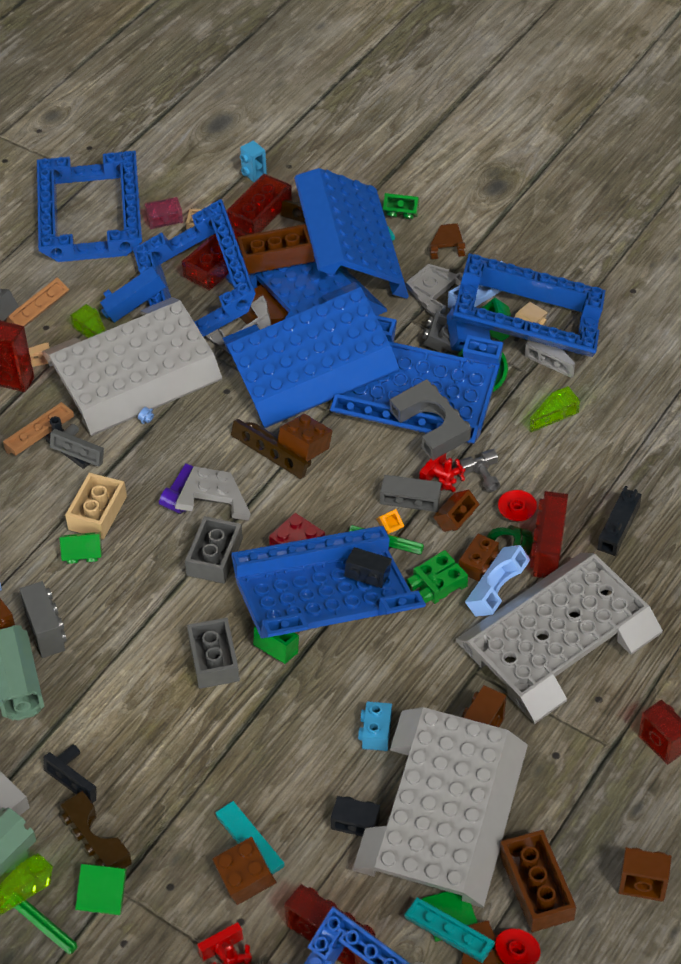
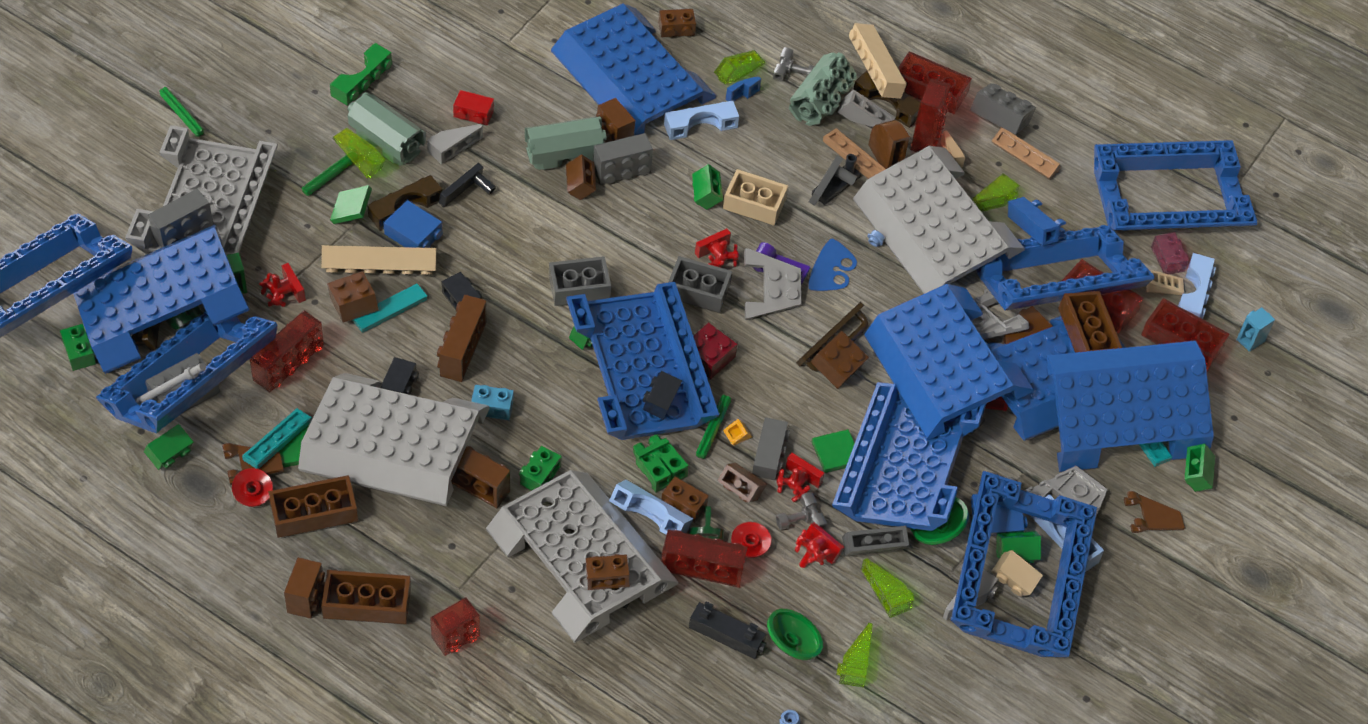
camera: 85 degrees right, 5 degrees up
dark grey arch [390,379,471,460] -> none
none -> tan brick [321,245,437,275]
none -> reddish brown brick [322,570,411,624]
none -> blue brick [384,200,443,248]
none -> reddish brown brick [437,295,487,382]
none -> black brick [441,272,482,310]
none -> green brick [519,446,562,491]
none -> reddish brown brick [566,154,596,200]
none -> reddish brown brick [585,554,630,590]
none -> red piece [695,228,739,268]
none -> green dish [767,608,823,660]
none -> red piece [795,522,845,568]
none -> blue piece [809,238,857,291]
none -> green tile [811,429,855,473]
none -> clear neon green slope [836,623,873,688]
none -> dark grey brick [842,526,909,556]
none -> reddish brown brick [868,120,910,169]
none -> light blue arch [1175,253,1216,325]

